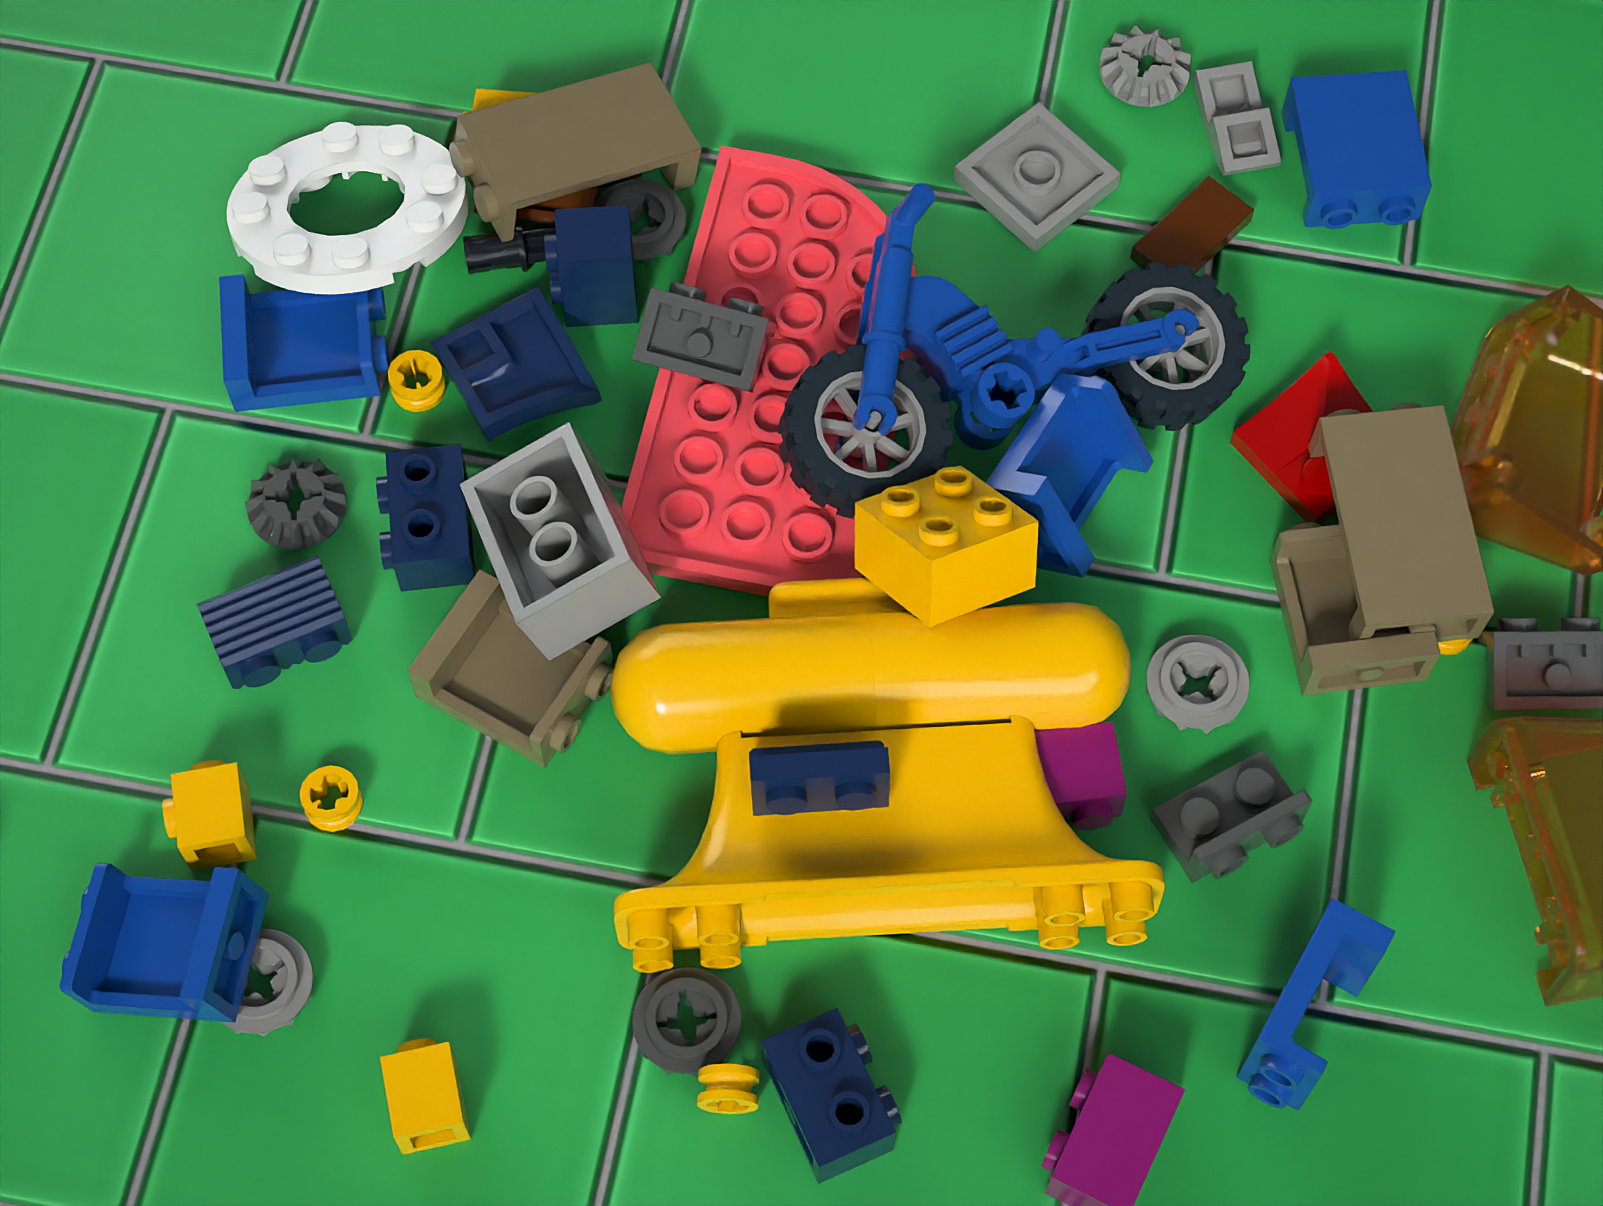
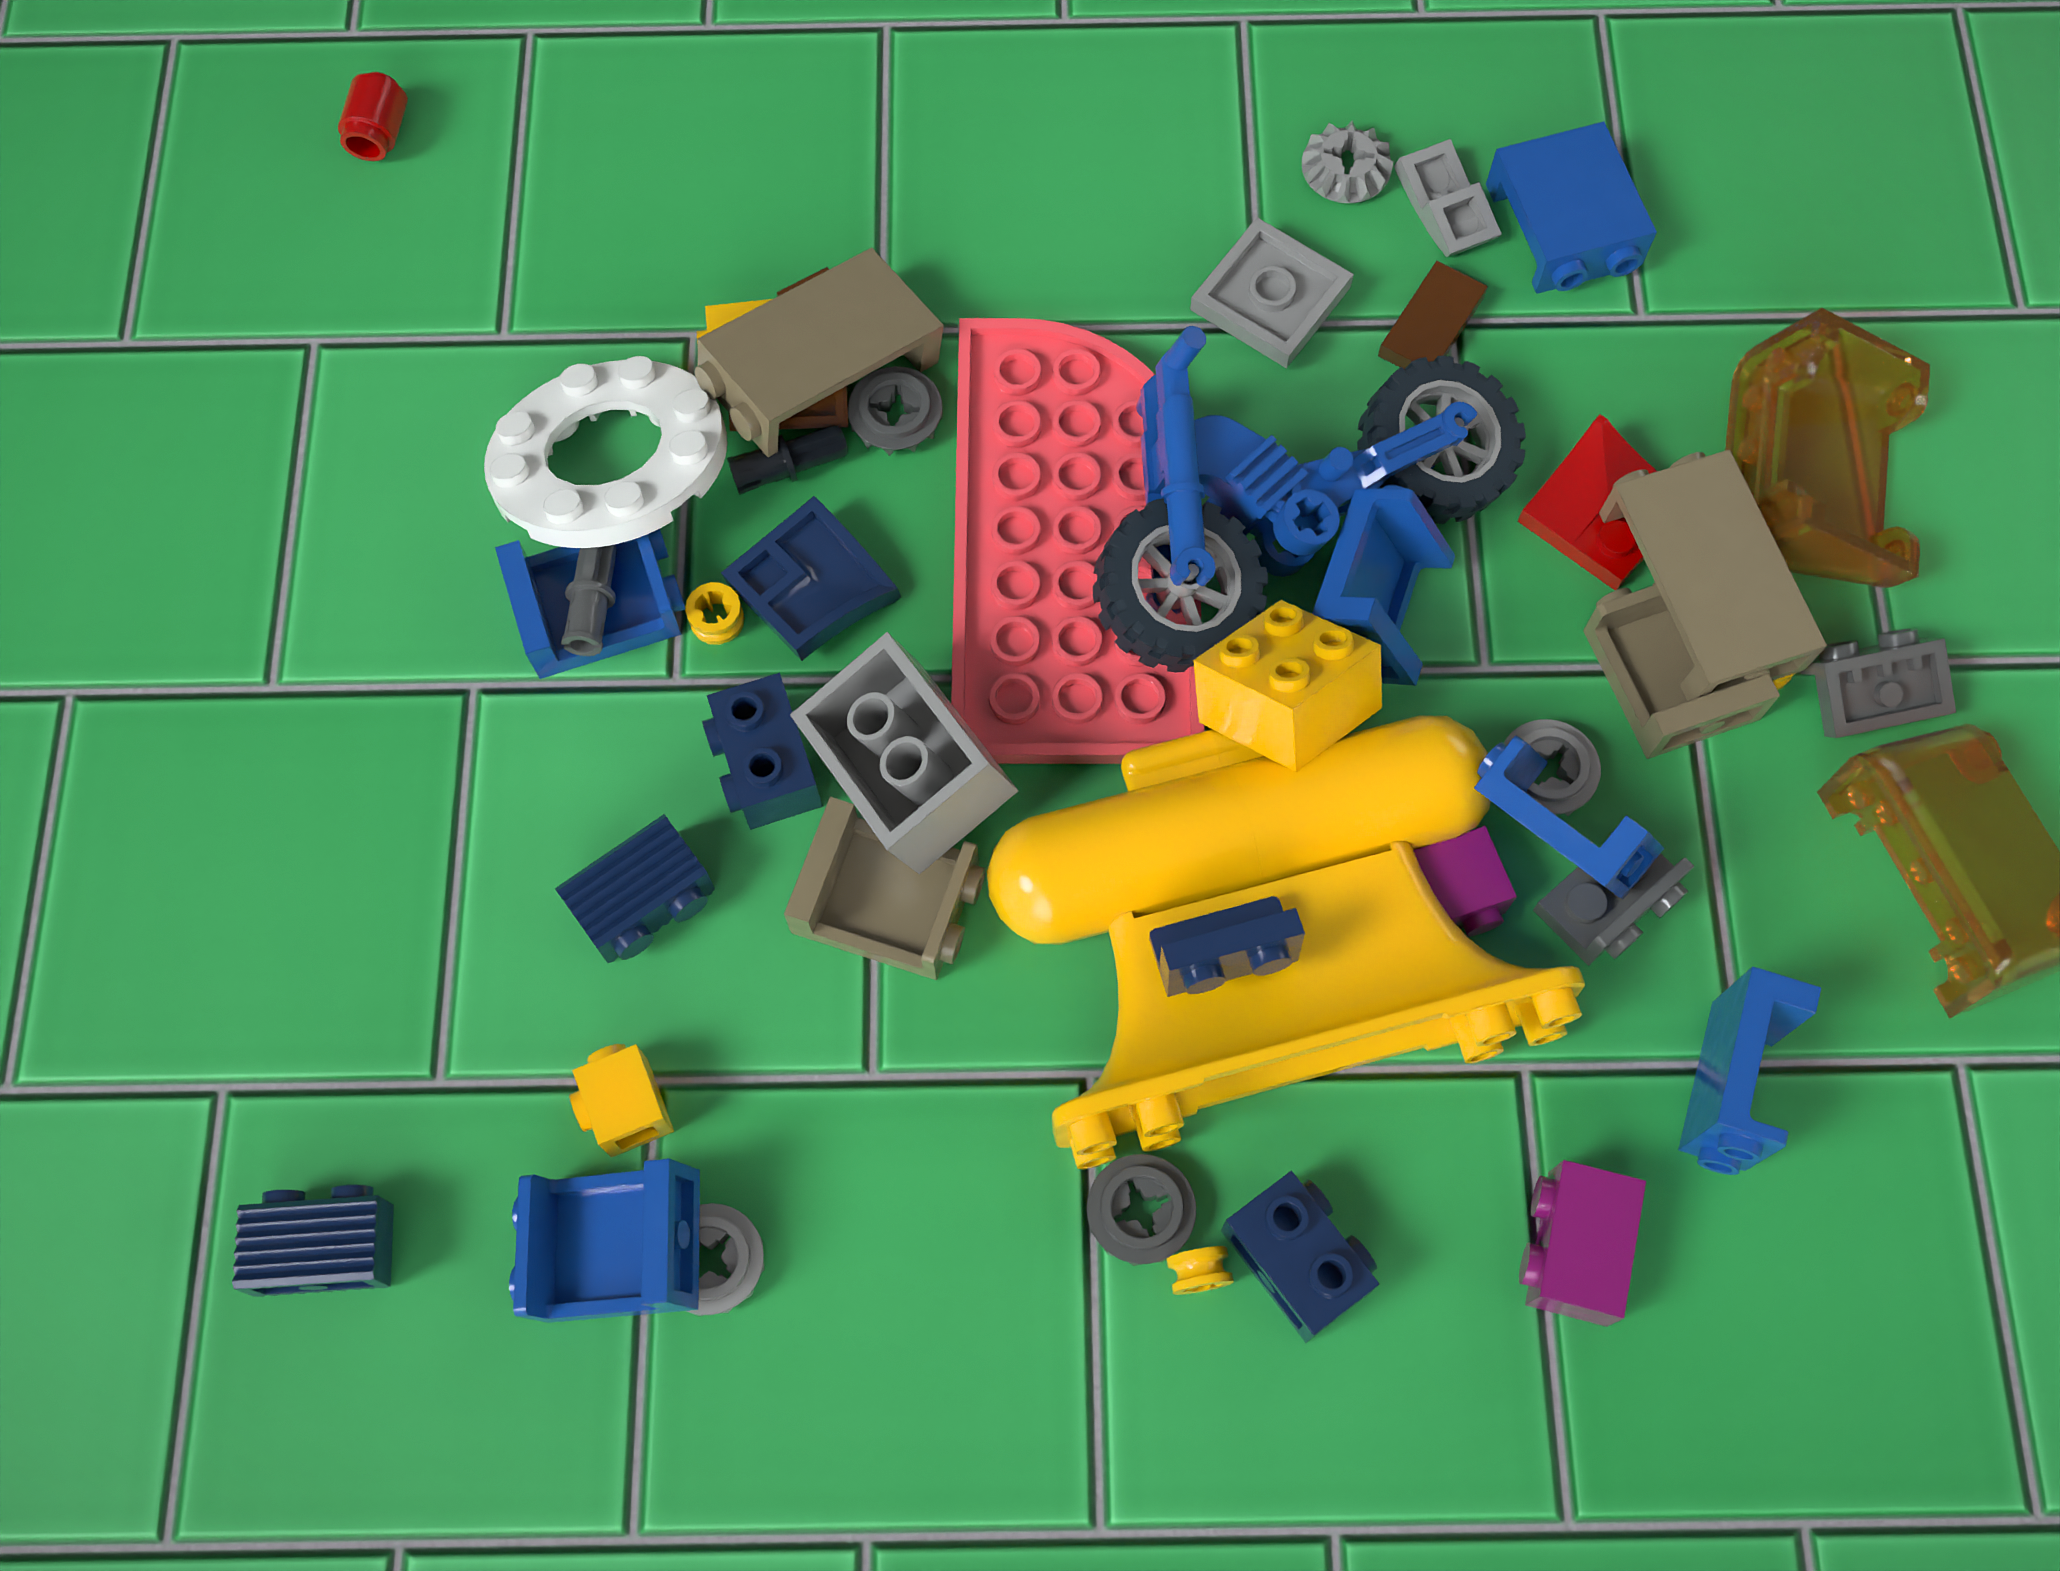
camera: 10 degrees left, 5 degrees up
dark grey gear [245,455,347,550] -> none
yellow bush [299,765,363,832] -> none
yellow brick [380,1038,471,1155] -> none
dark blue brick [544,205,638,327] -> none
dark grey bracket [632,282,777,393] -> none
none -> dark grey axle [561,544,617,656]
none -> blue panel [1474,735,1664,900]

